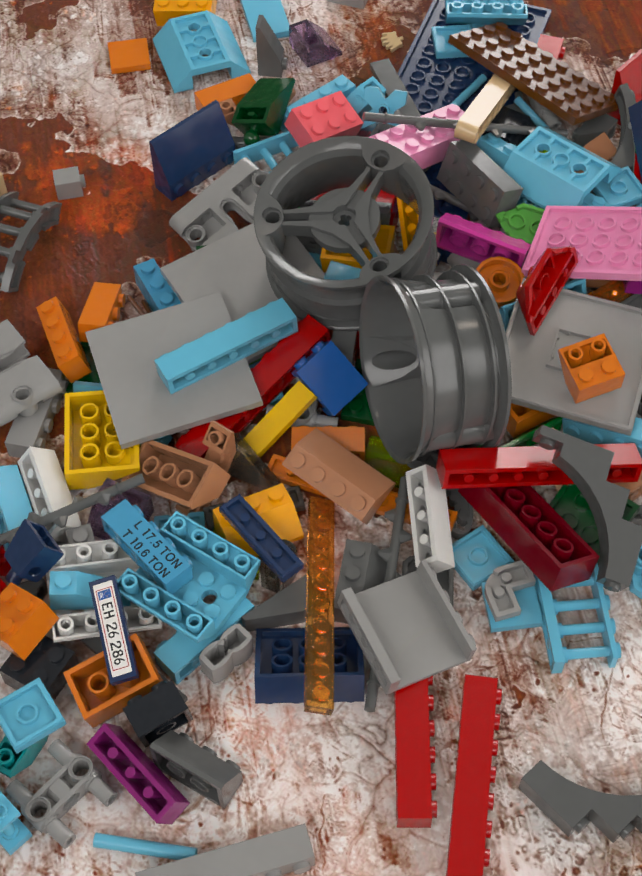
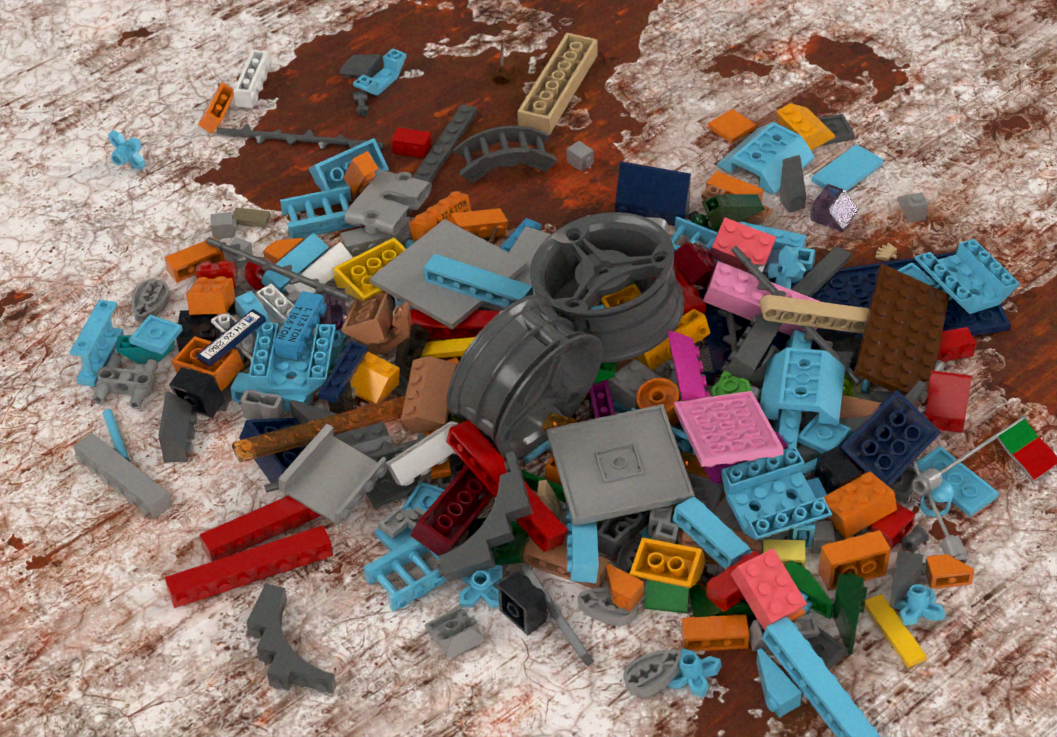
camera: 60 degrees right, 10 degrees down
dark blue torso [4,519,64,586] -> none
magenta brick [86,723,190,825] -> none
red wedge [516,246,578,336] -> none
orange slope [558,333,625,404] -> none

